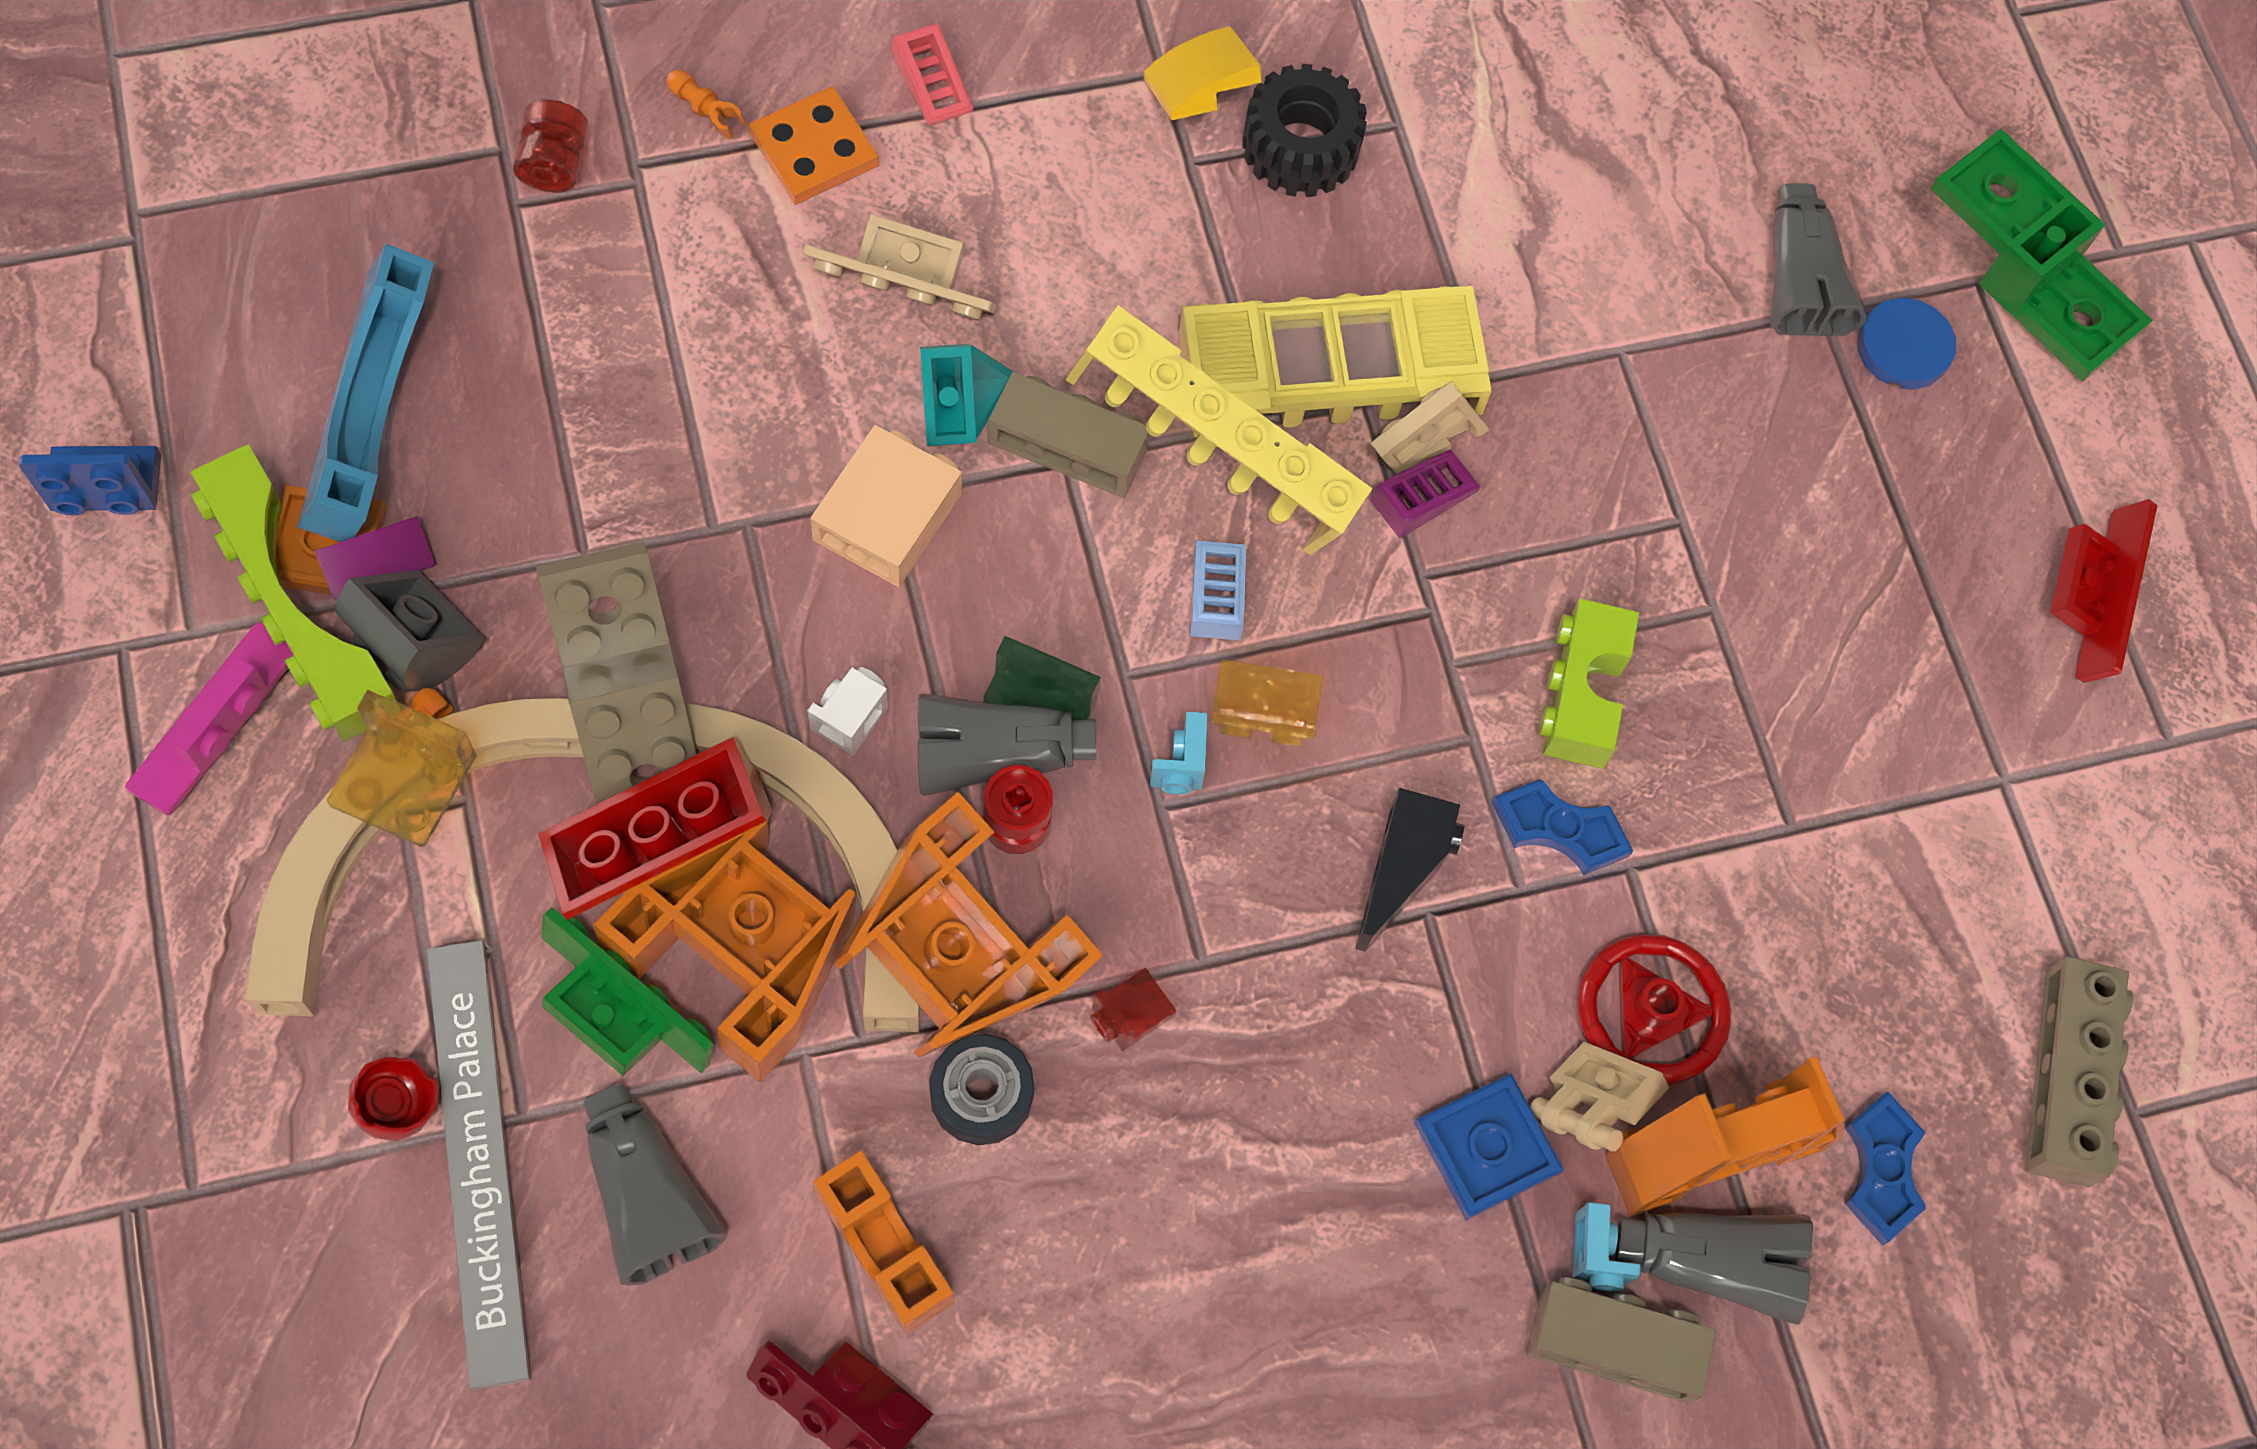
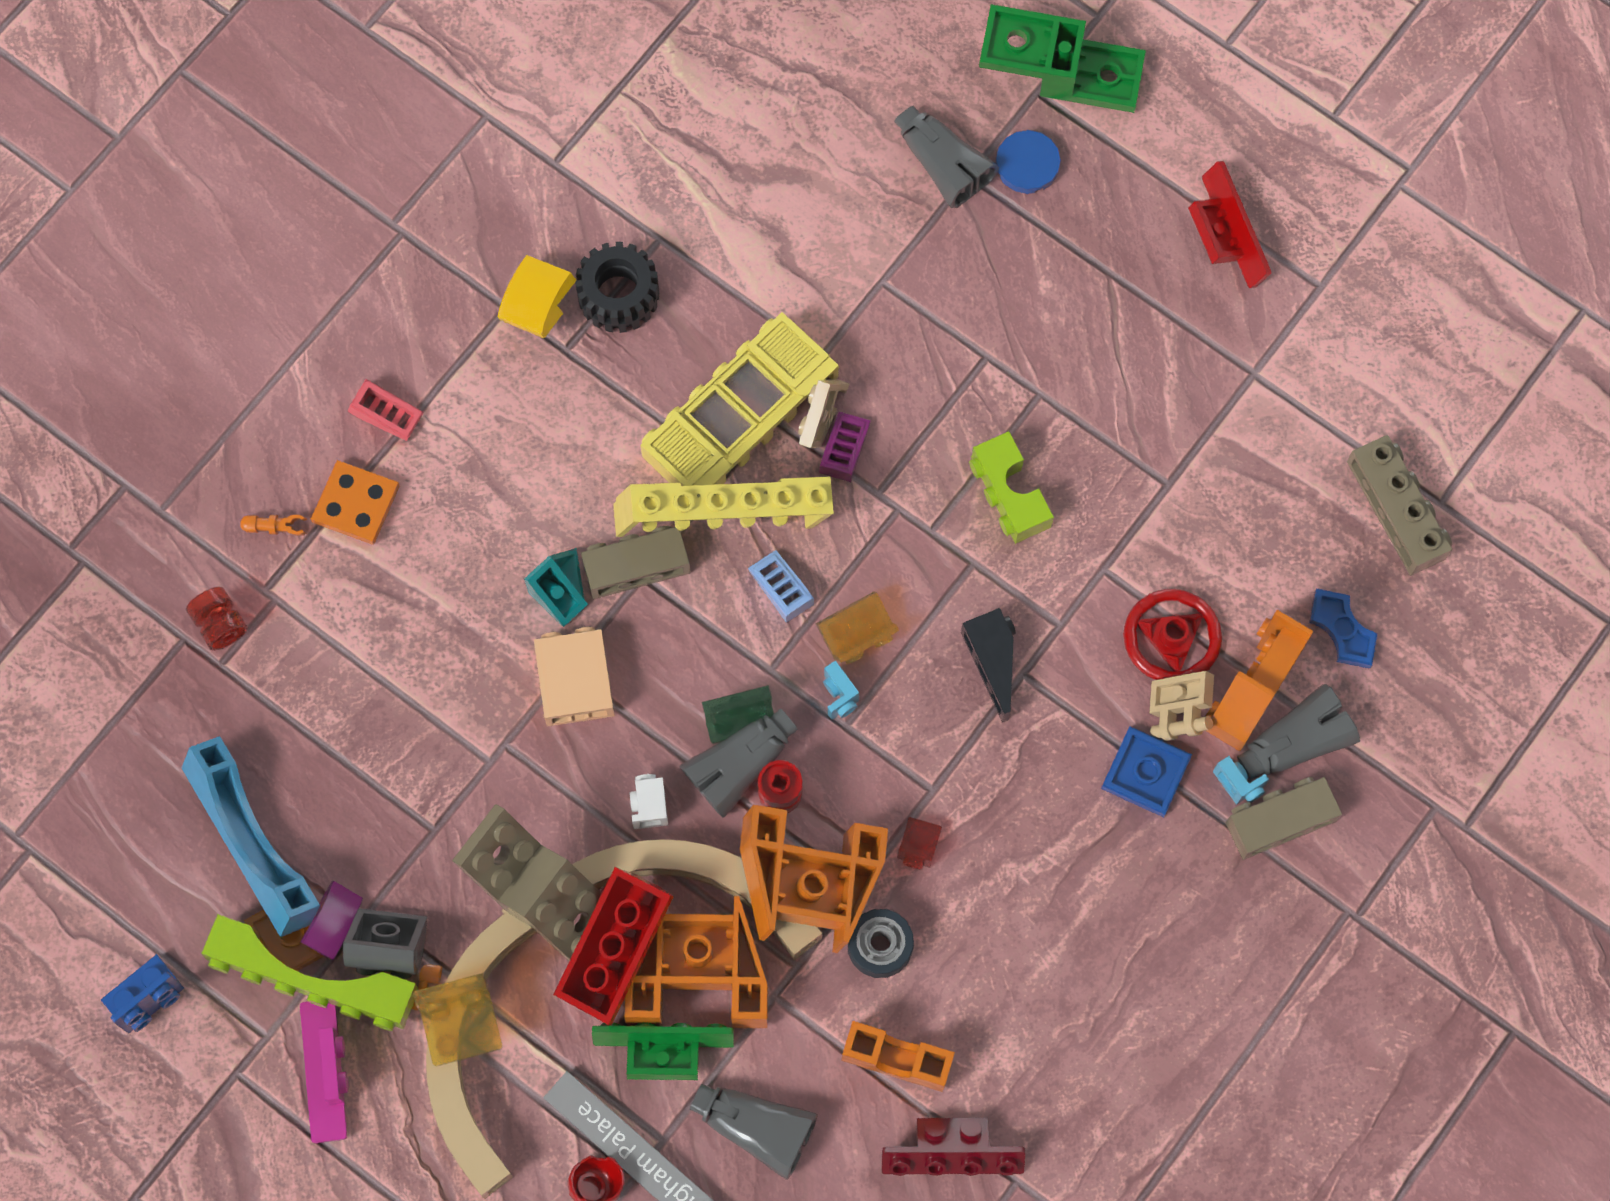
camera: 30 degrees left, 5 degrees up
tan bracket [803,214,997,320] -> none
blue tile [1492,779,1633,876] -> none

